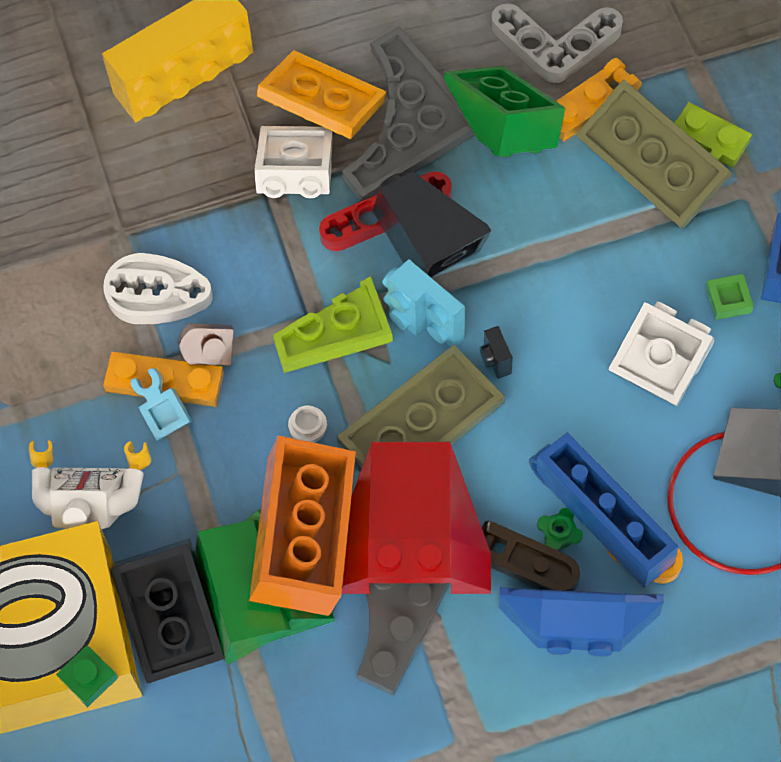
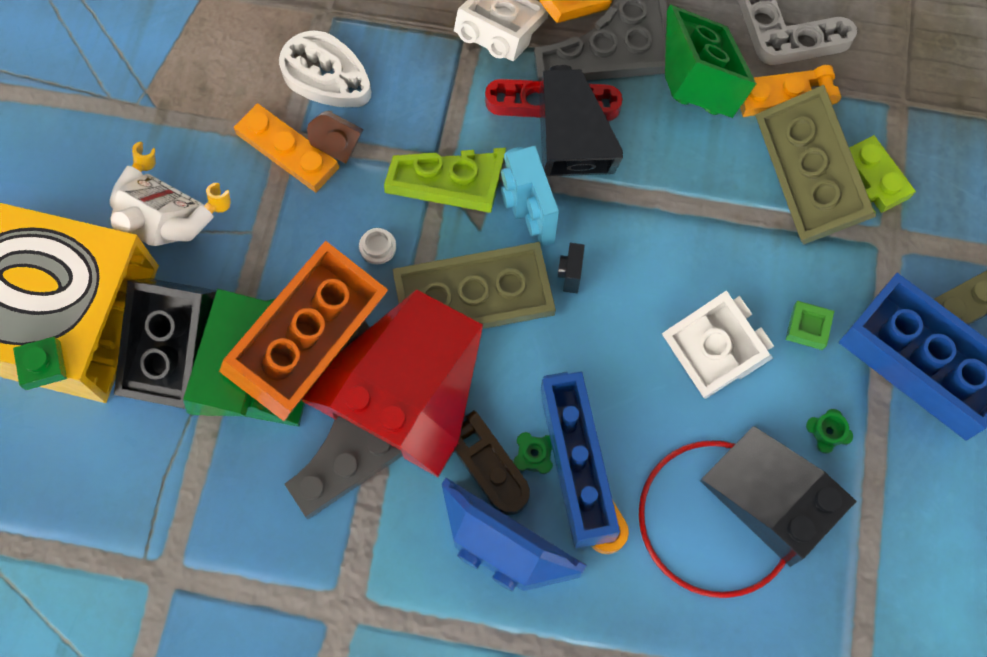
camera: 25 degrees right, 5 degrees up
medium azure plate [131,368,193,441] -> none

